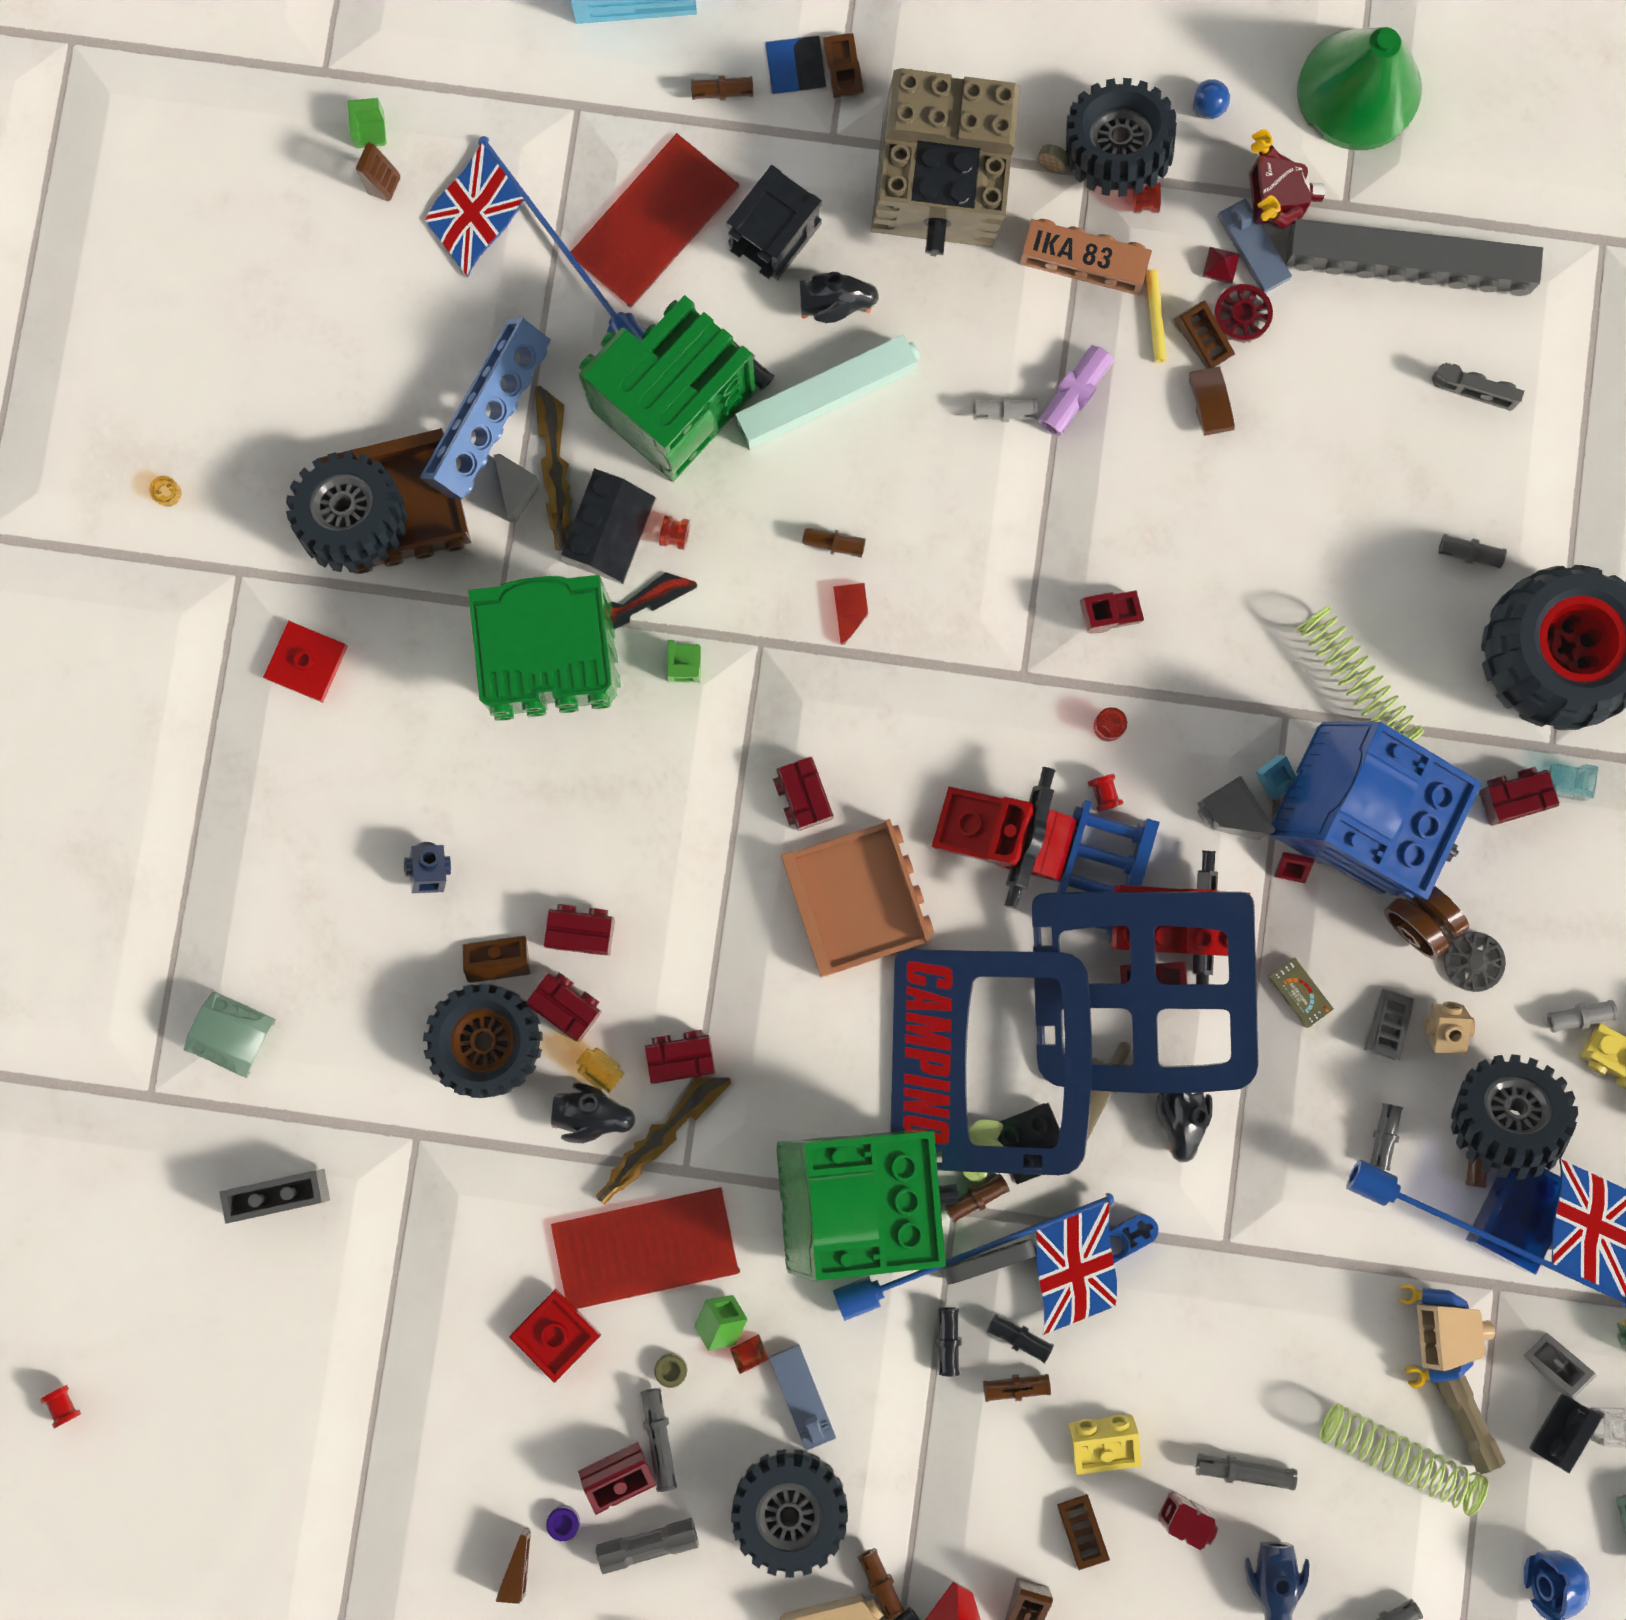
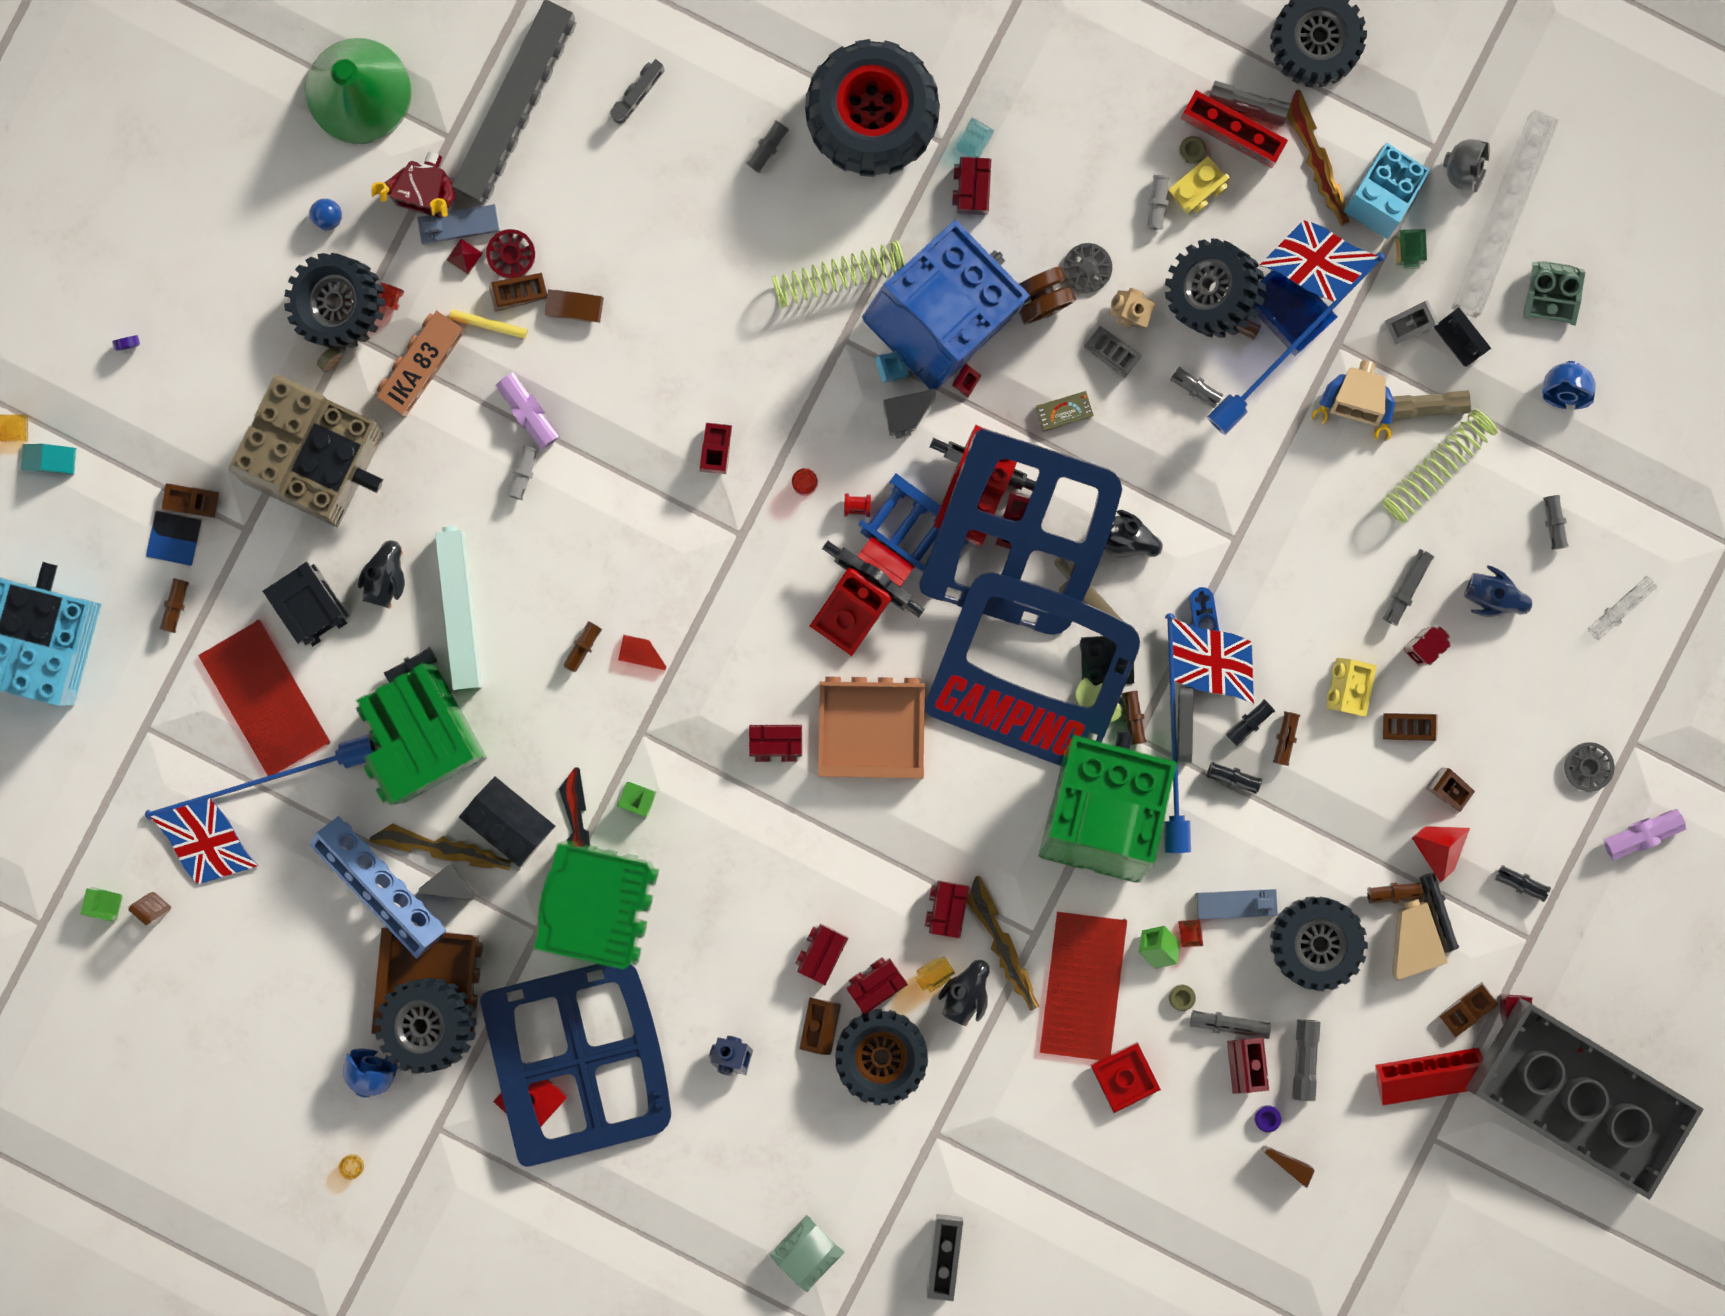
camera: 75 degrees left, 5 degrees up
clear red wheel [659,515,690,550] -> none
none -> blue cylinder [343,1048,398,1098]
none -> dark blue window [480,964,671,1167]

